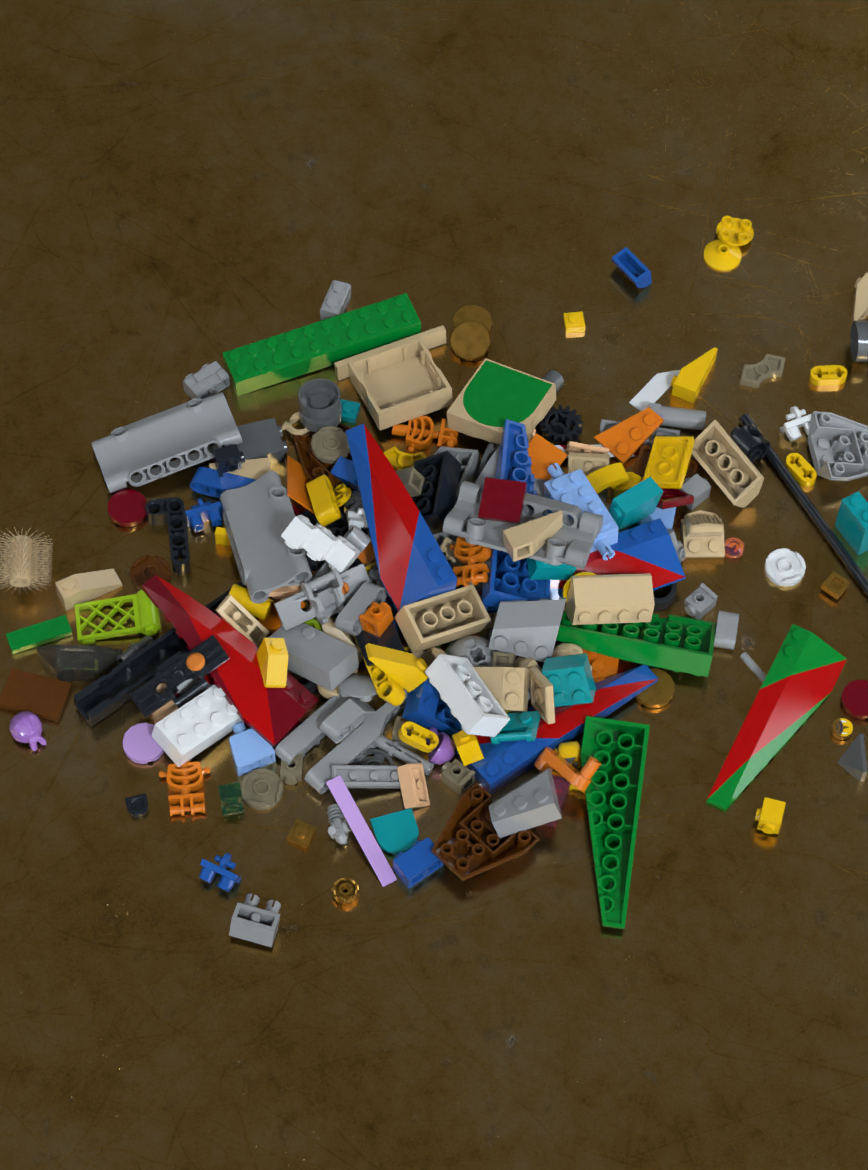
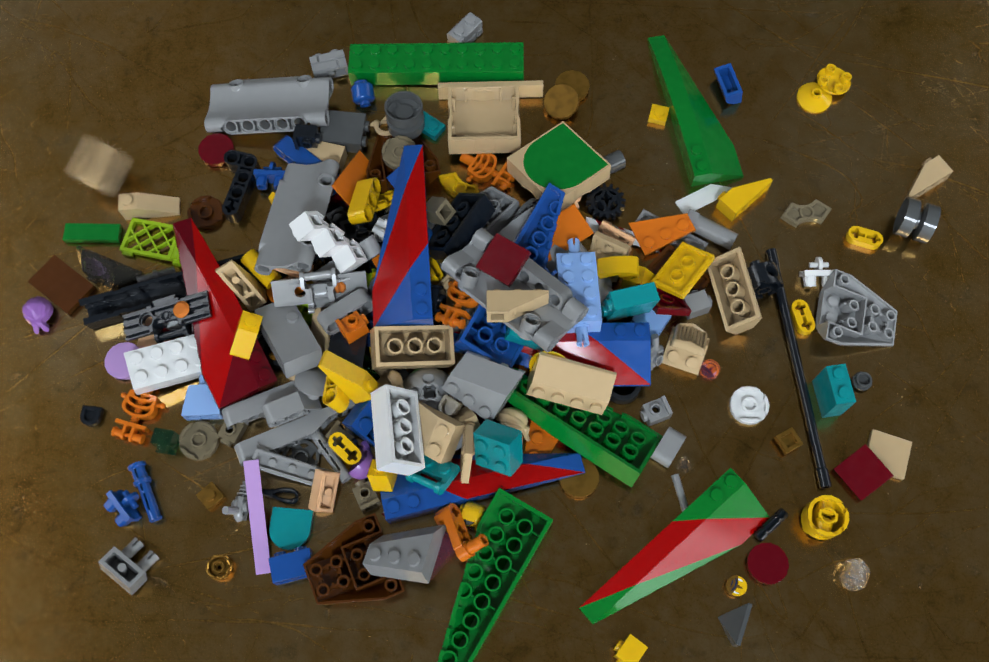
camera: 25 degrees right, 10 degrees up
none -> blue pin [127,461,162,523]
none -> black piece [262,487,299,504]
none -> blue head [351,80,375,108]
none -> green wedge [647,35,744,187]
none -> black axle [754,508,788,542]

